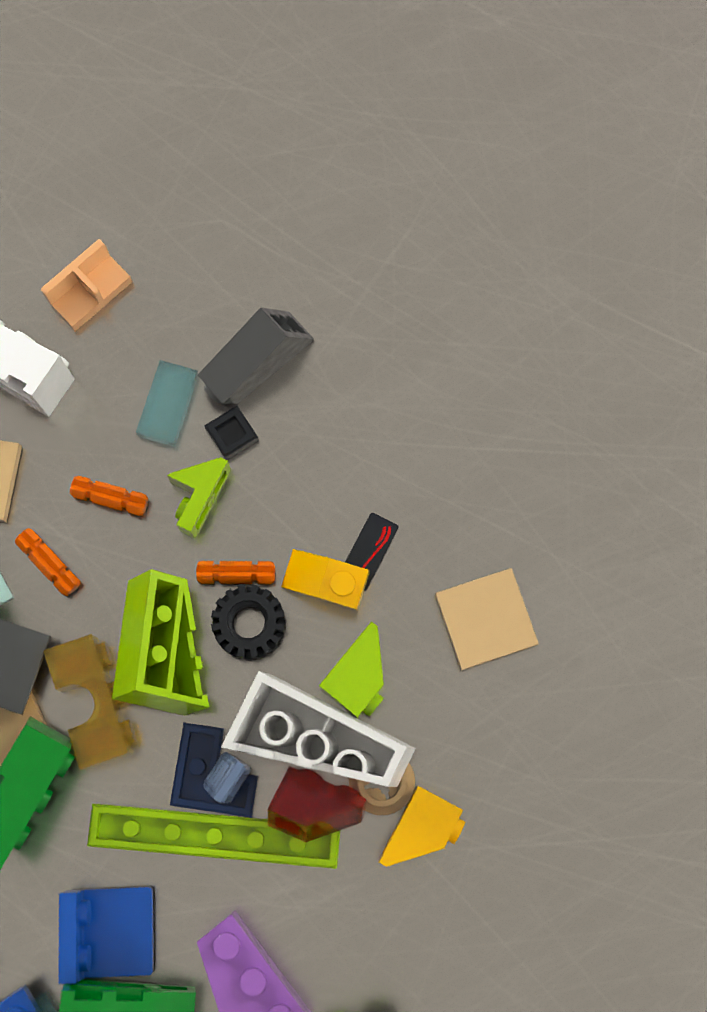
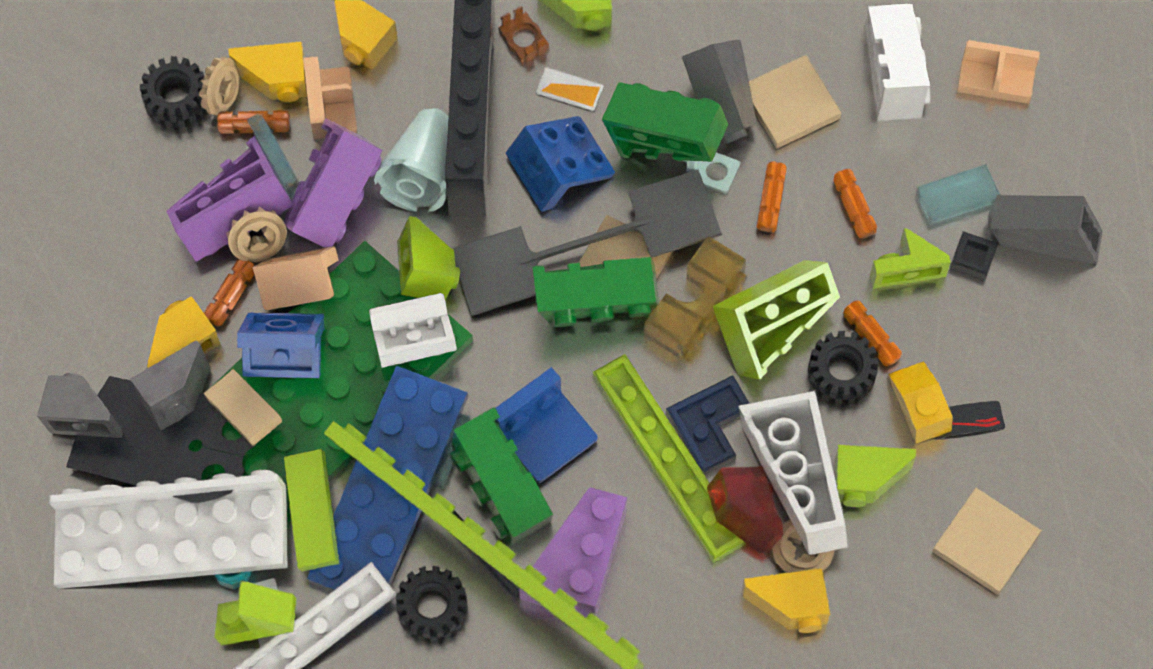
camera: 55 degrees right, 10 degrees down
sand blue slope [203,752,251,803] -> none

